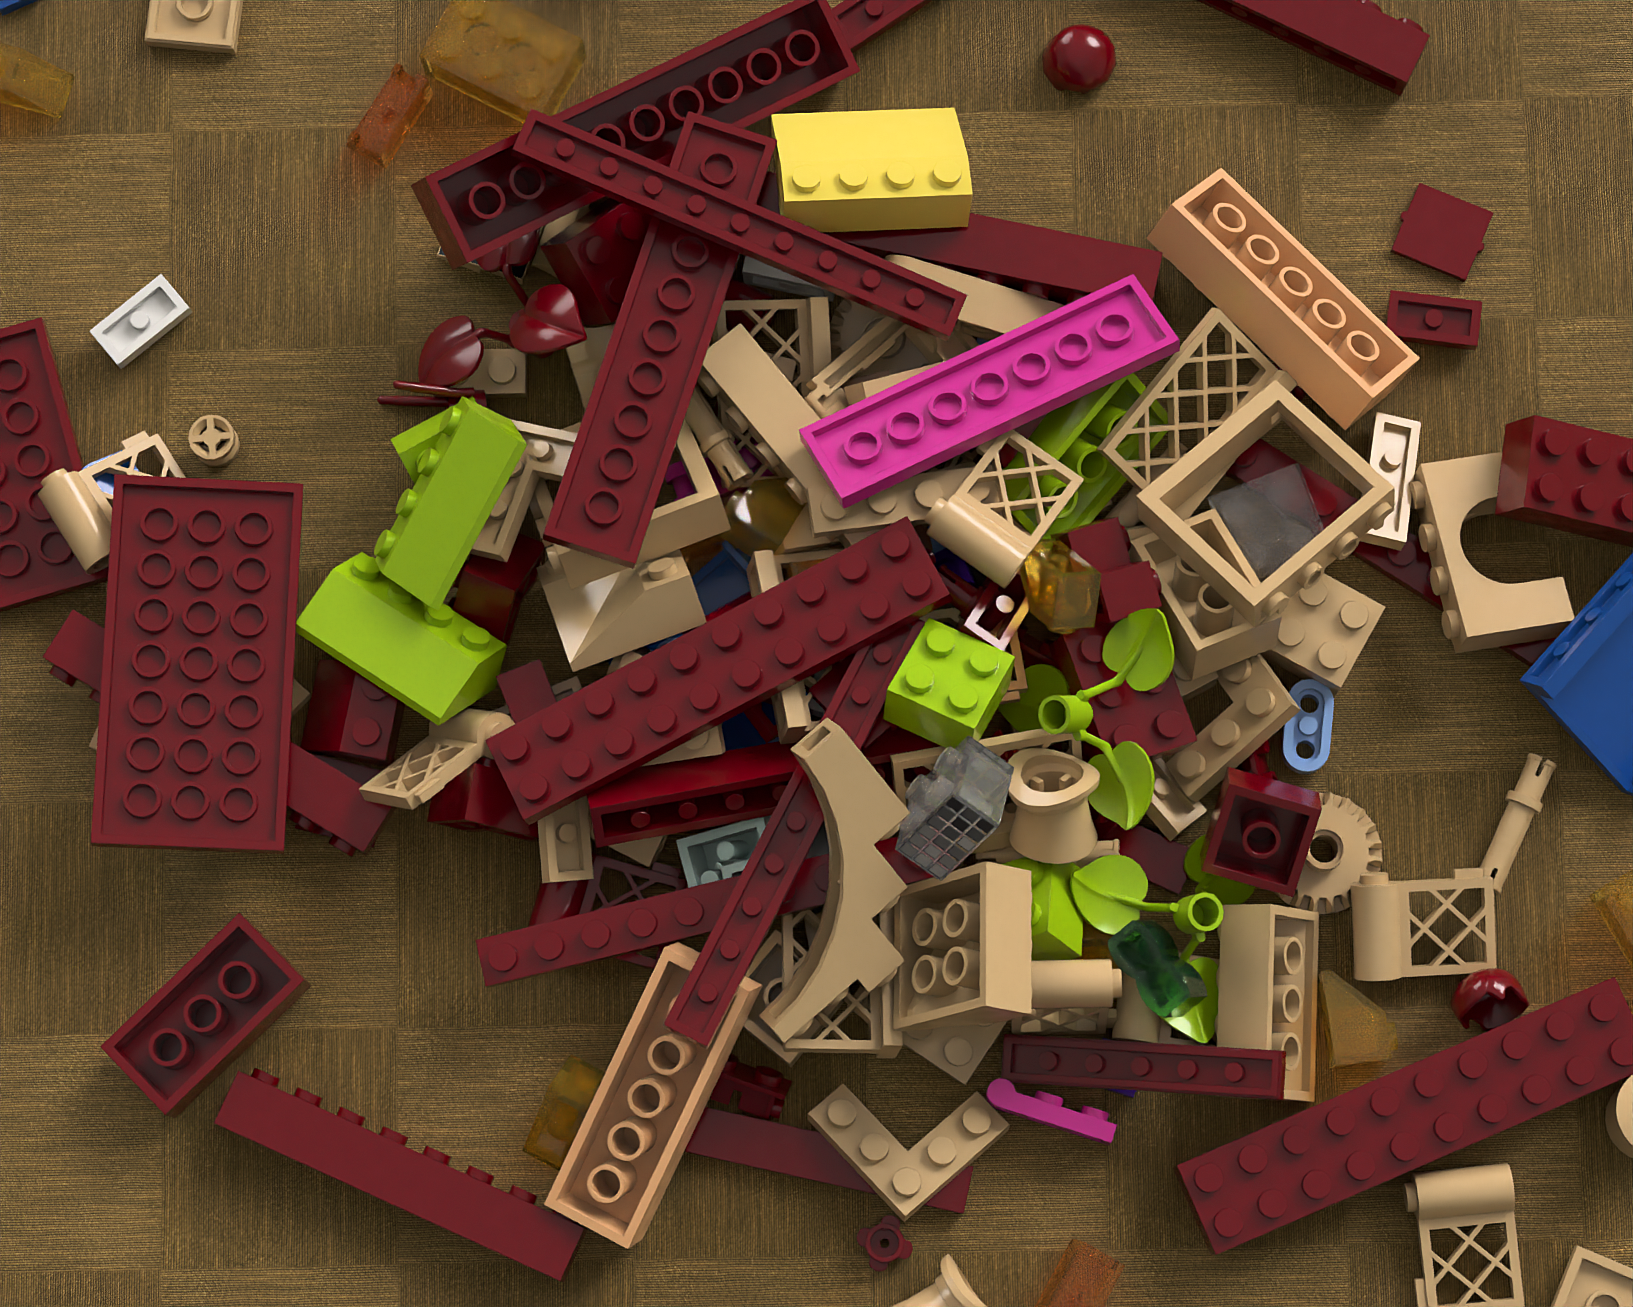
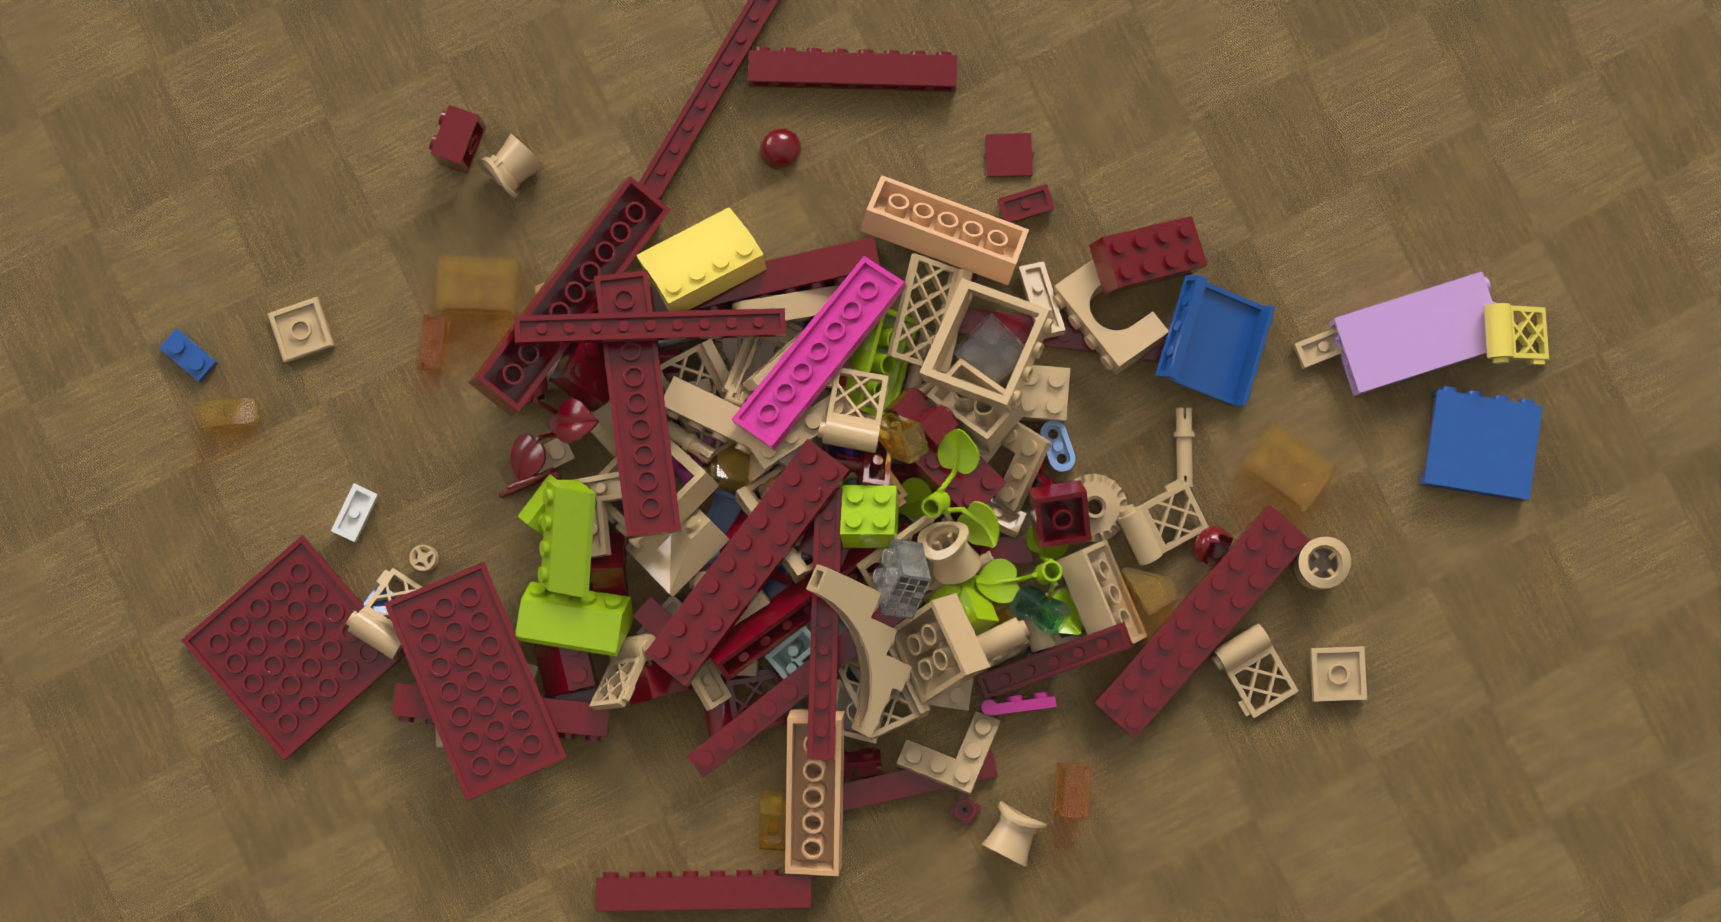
camera: 30 degrees left, 5 degrees up
dark red brick [100,913,312,1119] -> none

